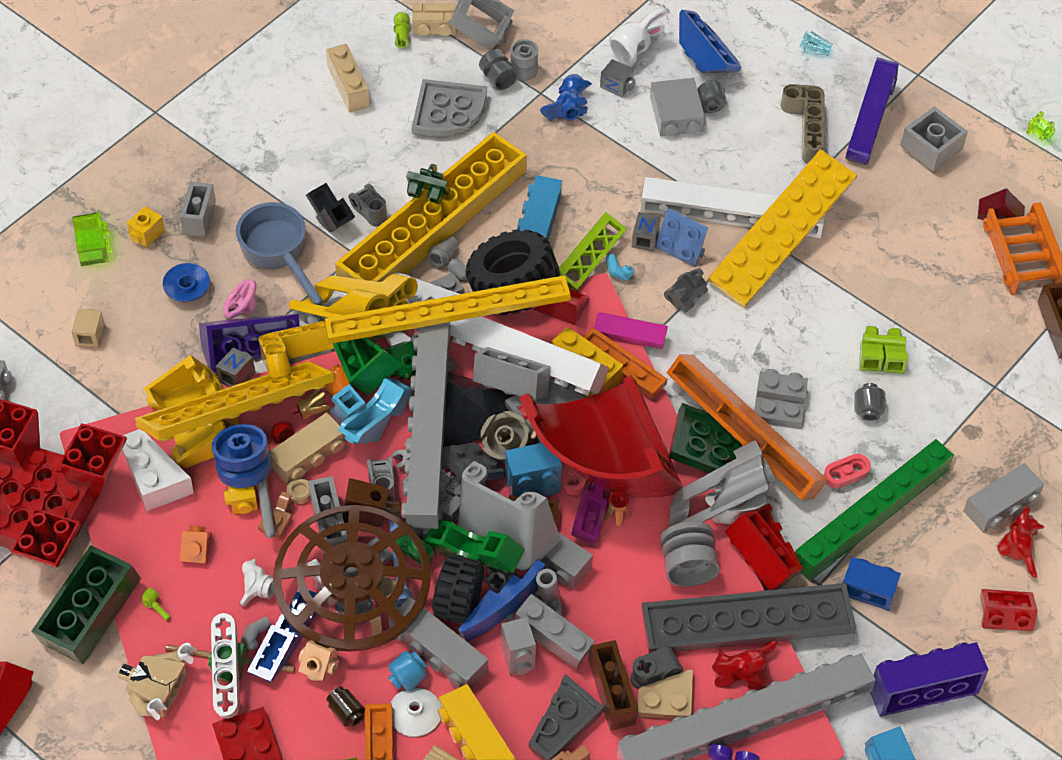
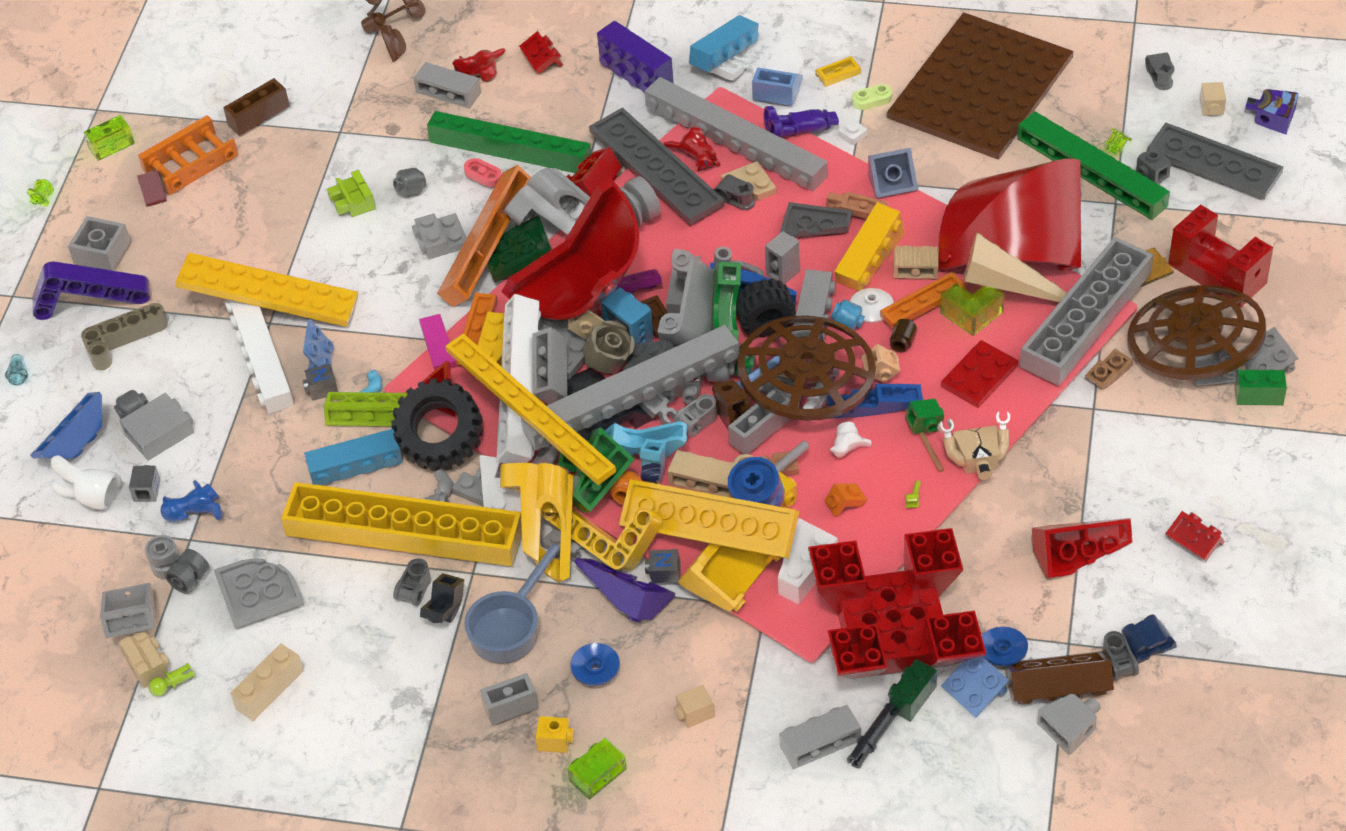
camera: 115 degrees left, 5 degrees down
dark green brick [31,545,141,665] -> none
white beam [211,613,240,719] -> none
bright pink piece [223,279,258,319] -> none
light grey arm [241,616,271,651] -> none
dark green hips [406,164,450,204] -> none
light grey brick [514,594,595,670] -> none
reddish brown brick [588,640,638,730] -> none
dark grey piece [664,268,708,313] -> none
blue brick [843,557,901,611] -> none

